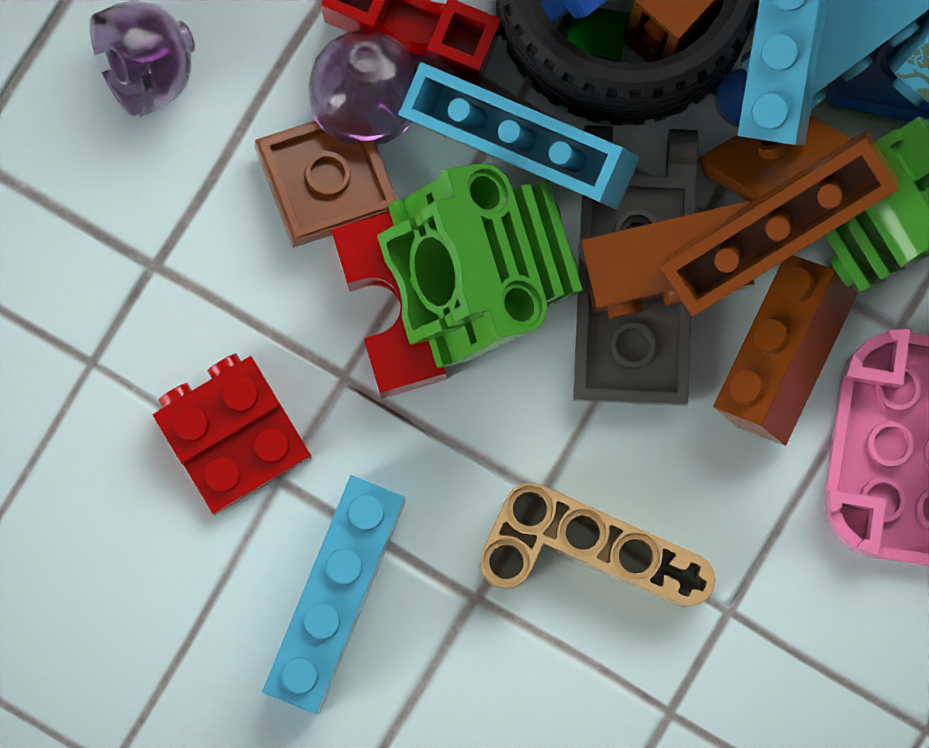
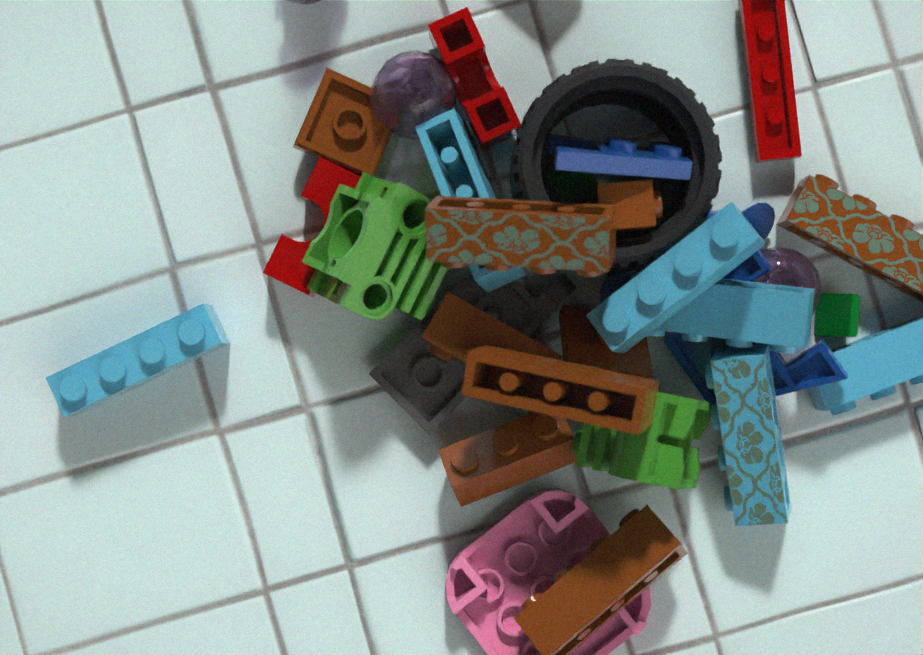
camera: 45 degrees right, 5 degrees up
red plate [152,353,312,515] -> none
tan beam [480,483,716,607] -> none
none -> dark orange brick [425,196,617,277]

